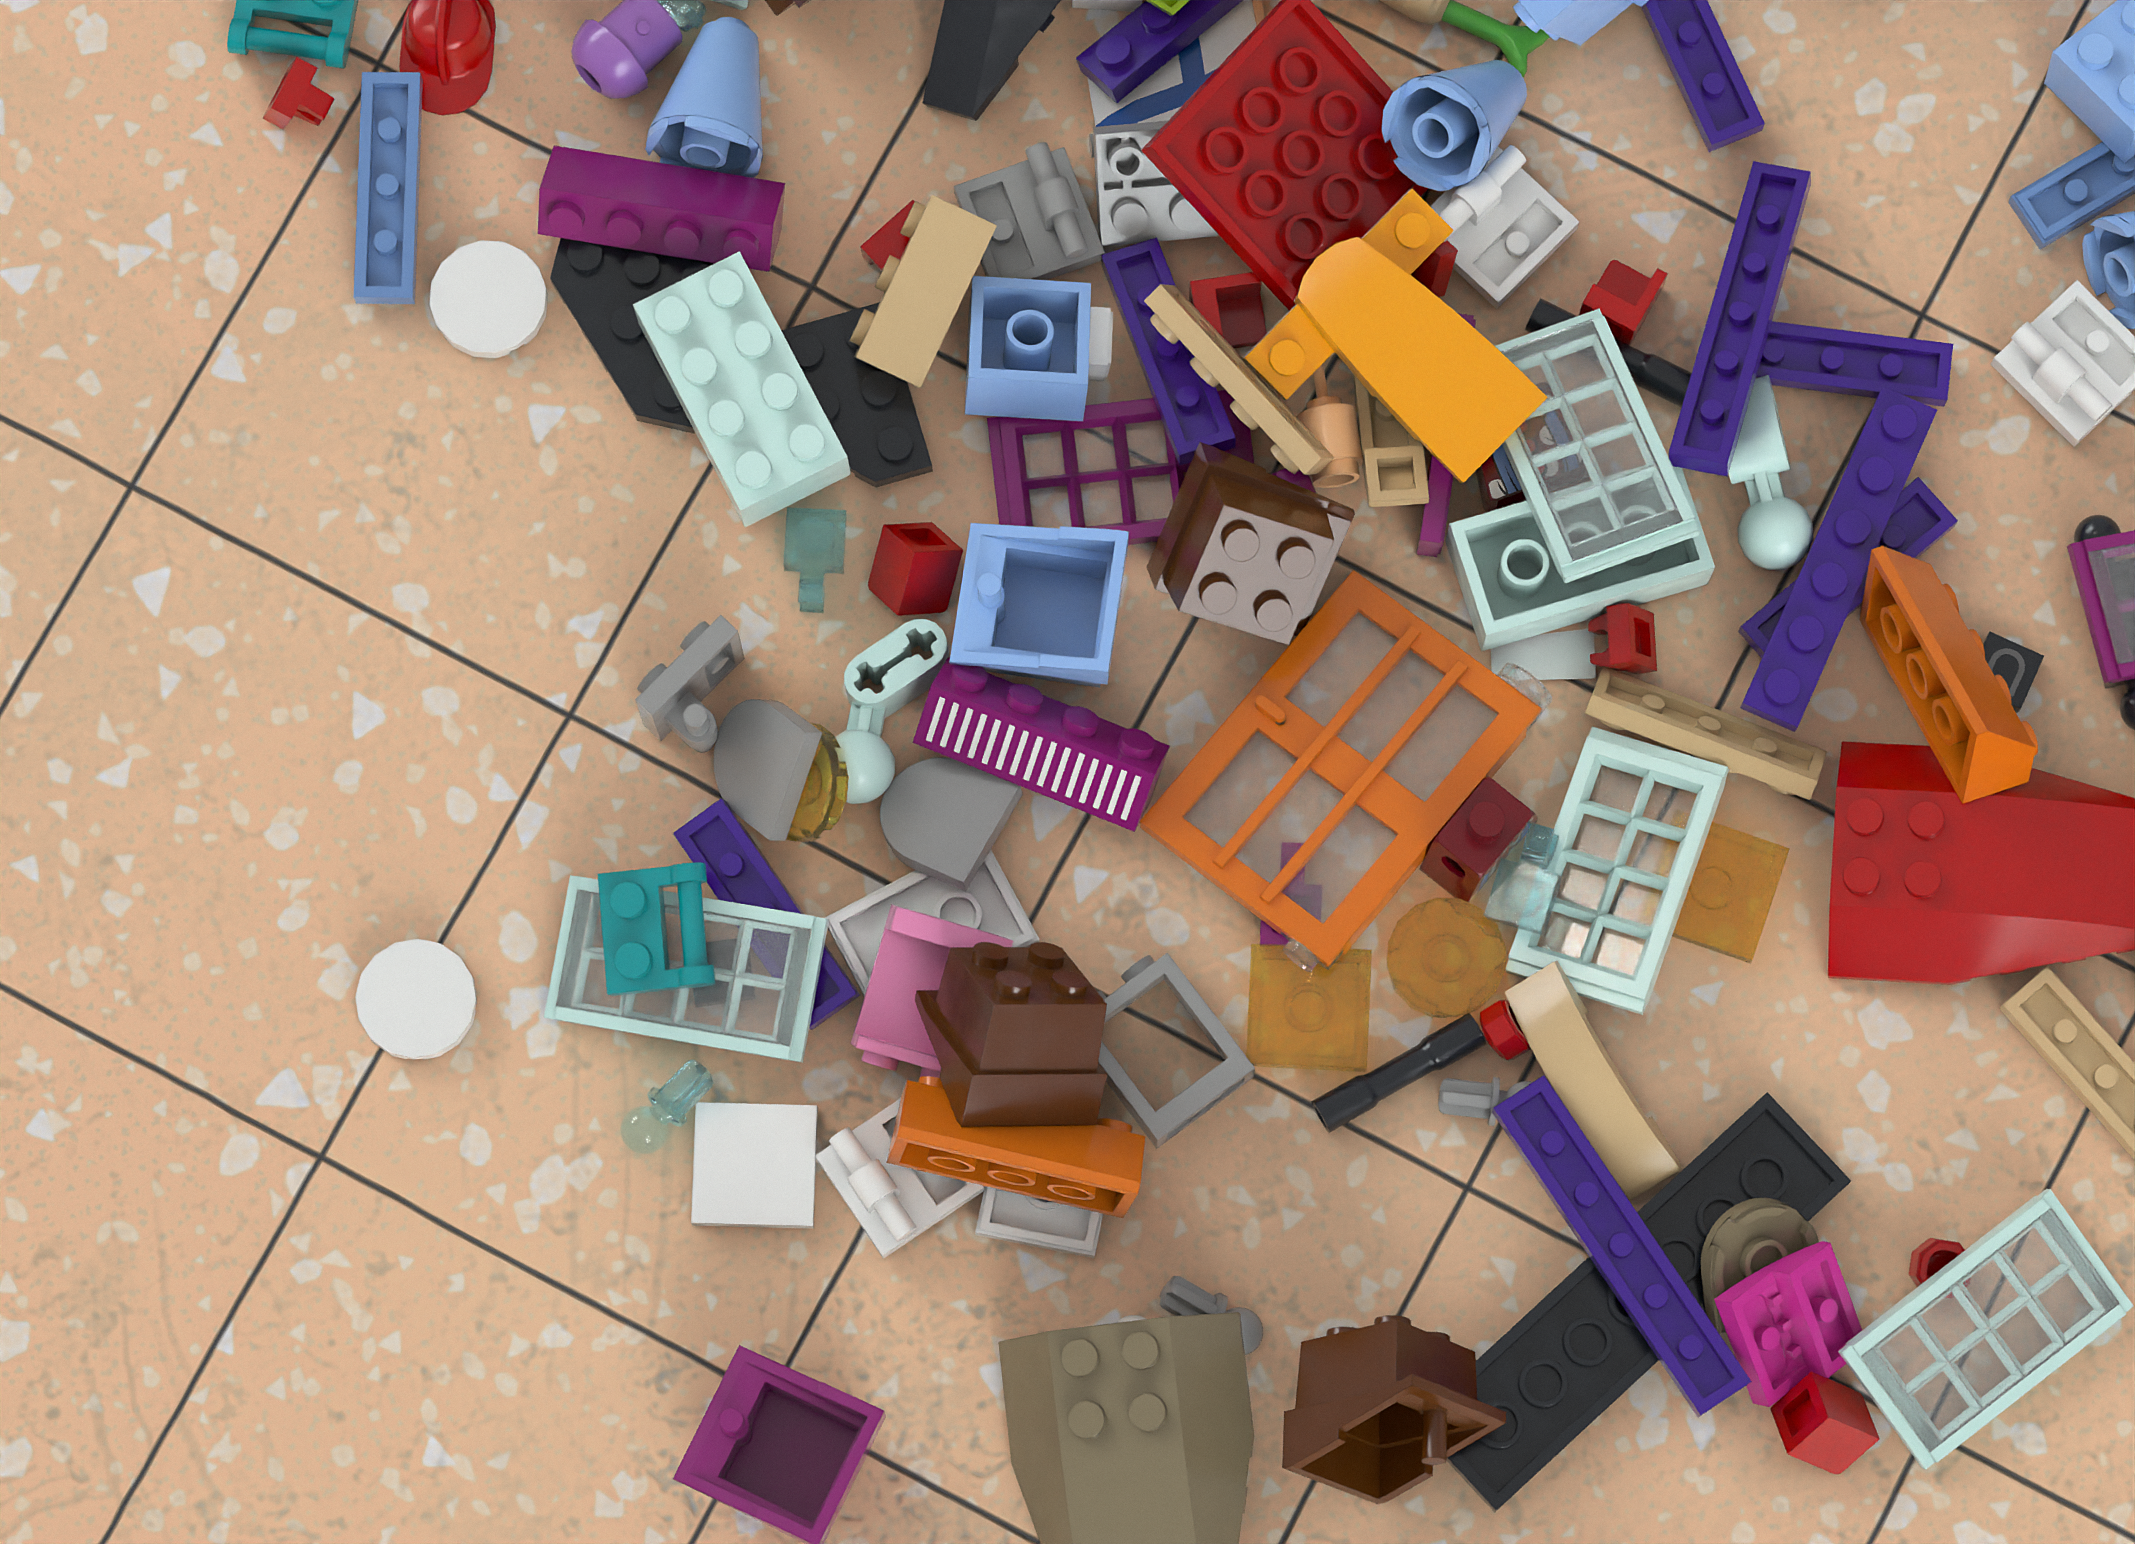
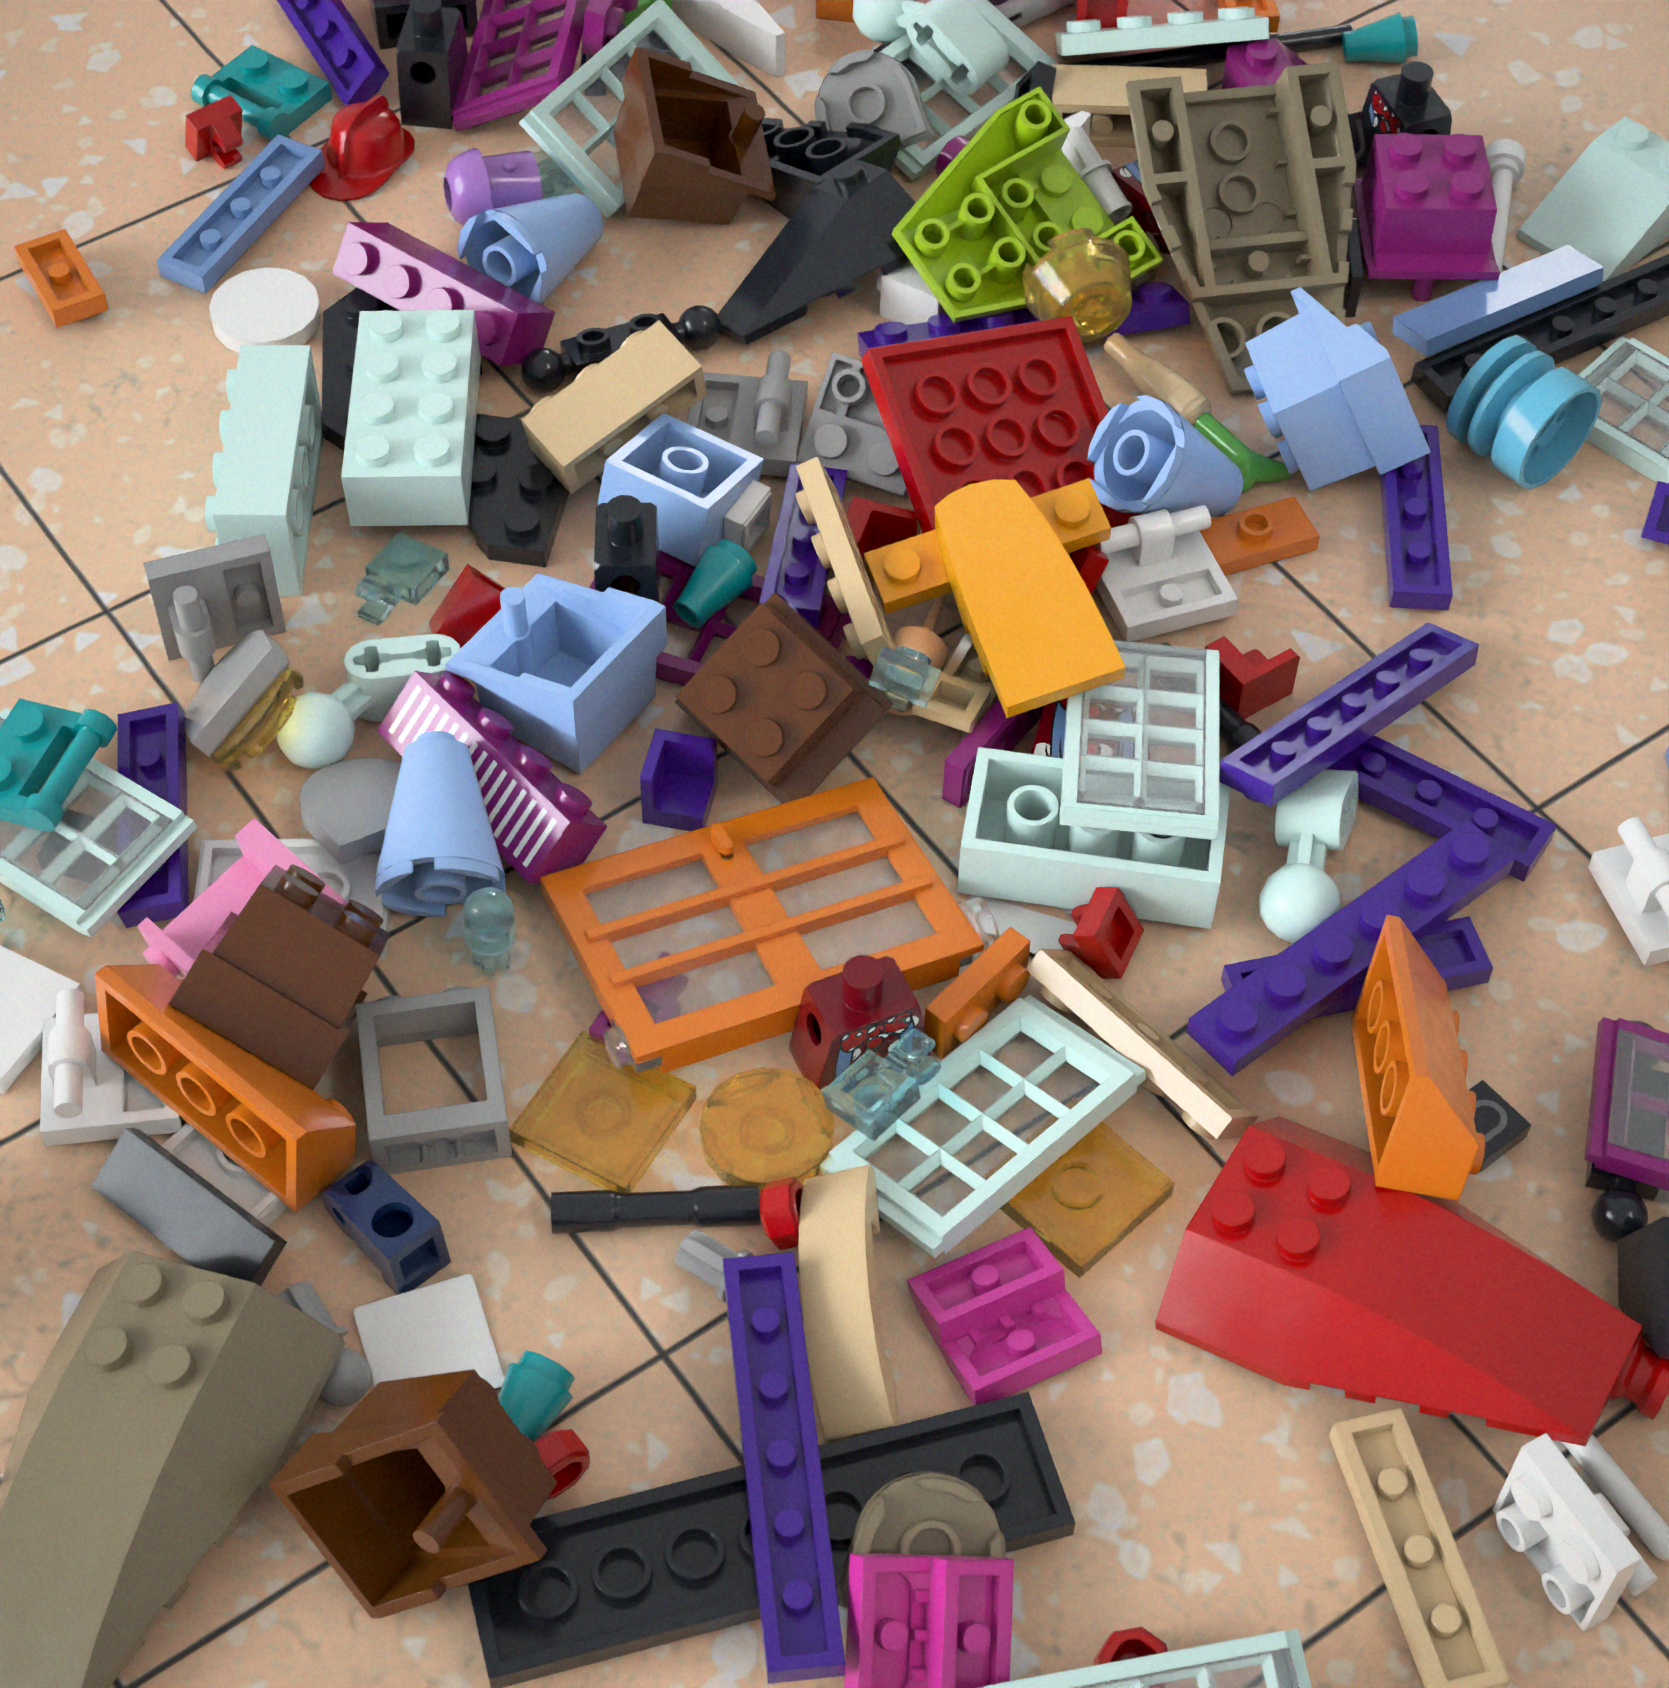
camera: 25 degrees right, 25 degrees down
none -> orange plate [14,229,109,328]
none -> tile [91,1128,287,1286]
none -> light aqua brick [205,345,324,596]
none -> dark blue leg [321,1159,451,1295]
none -> white sticker [353,1274,505,1389]
none -> light blue cone [374,731,506,917]
none -> clear light blue axle [462,887,517,977]
none -> teal cone [499,1351,575,1442]
none -> black plate [521,305,722,393]
none -> red tile [533,1429,590,1500]
none -> black torso [594,495,660,603]
none -> dark purple panel [640,728,718,832]
none -> teal cone [673,539,757,628]
none -> clear light blue plate [868,646,942,713]
none -> dark pink slope [907,1227,1102,1406]
none -> orange plate [924,927,1031,1059]
none -> orange plate [1199,496,1320,576]

